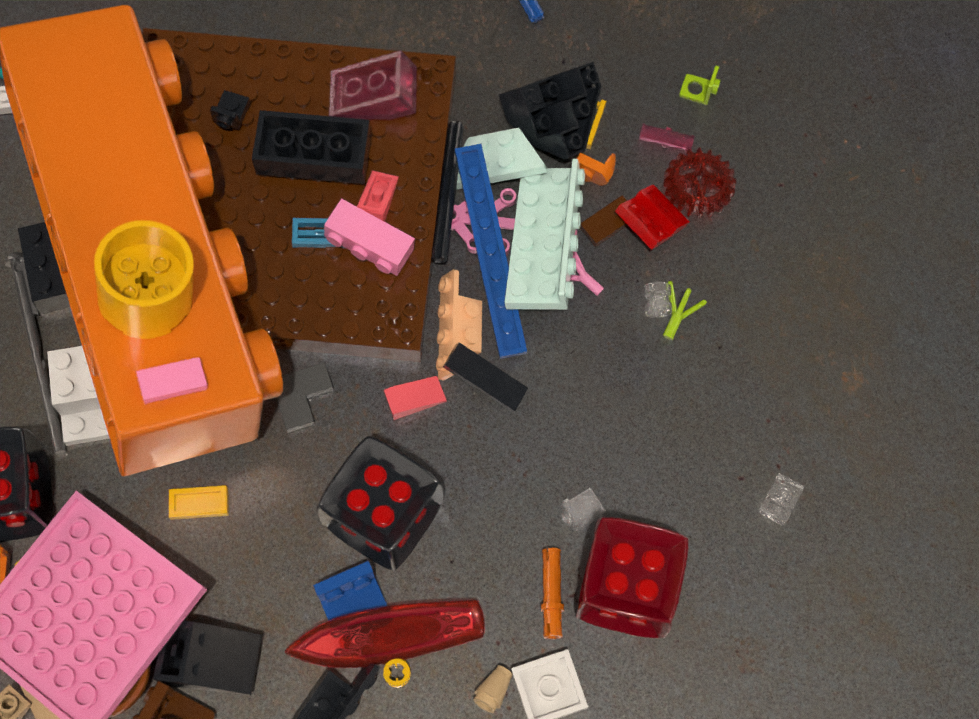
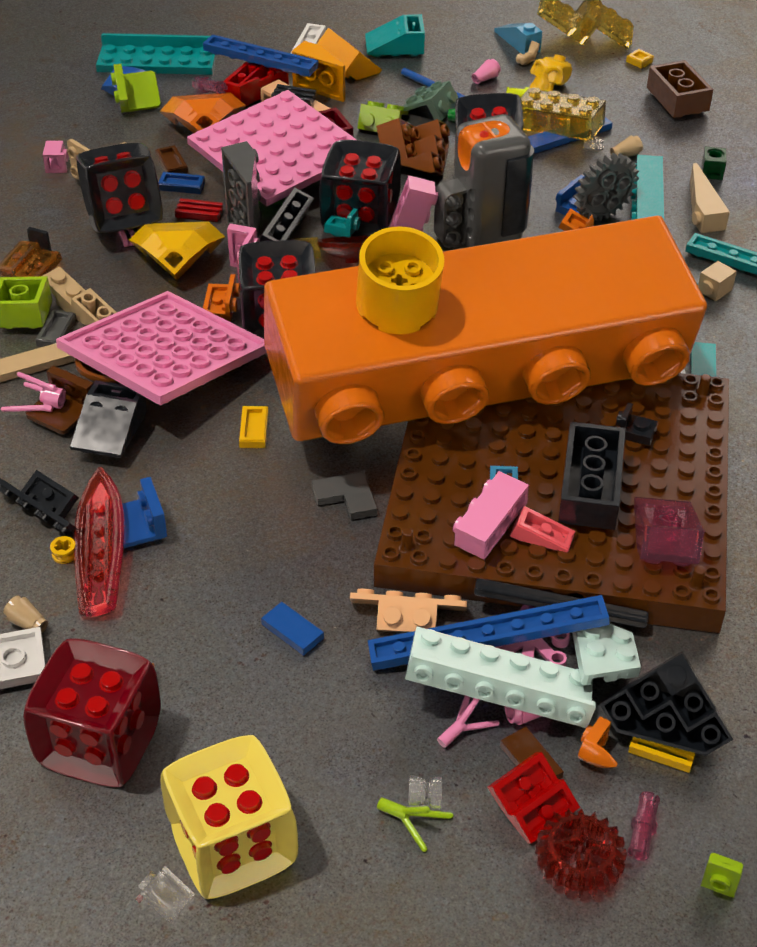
camera: 95 degrees right, 25 degrees down
bright pink tile [136,357,207,404] -> none
black piece [316,436,444,571] -> none
coral slope [384,376,447,420] -> none
black tile [443,342,528,412] -> none
clear bracket [560,488,606,532] -> none
none -> light yellow piece [160,735,298,899]
none -> blue tile [261,602,324,656]

